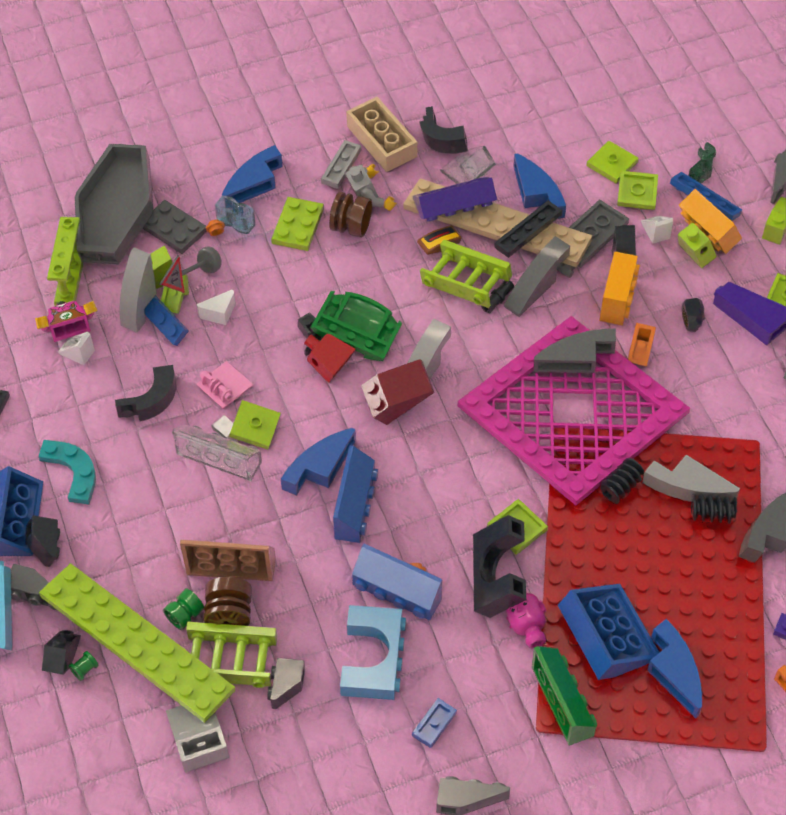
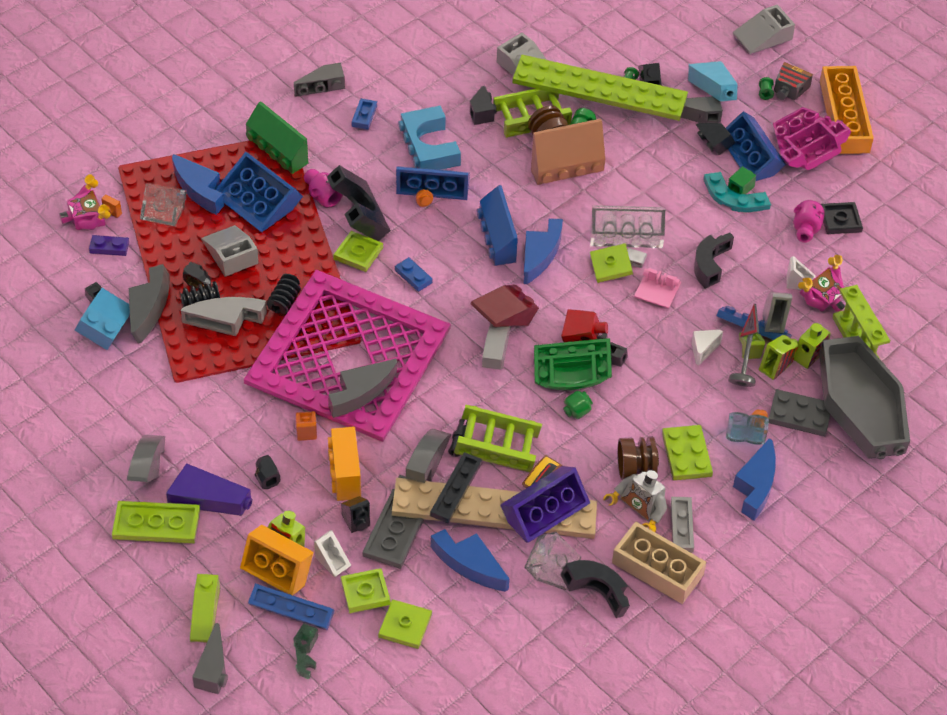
camera: 155 degrees right, 5 degrees down
none -> clear slope [140,183,187,226]
none -> black rock [183,262,212,289]
none -> light grey slope [201,225,259,276]
none -> blue plate [395,257,433,292]
none -> green head [563,391,593,419]
none -> green brick [728,166,756,194]
none -> dark pink piece [793,200,825,243]
none -> lime torso [794,323,831,369]

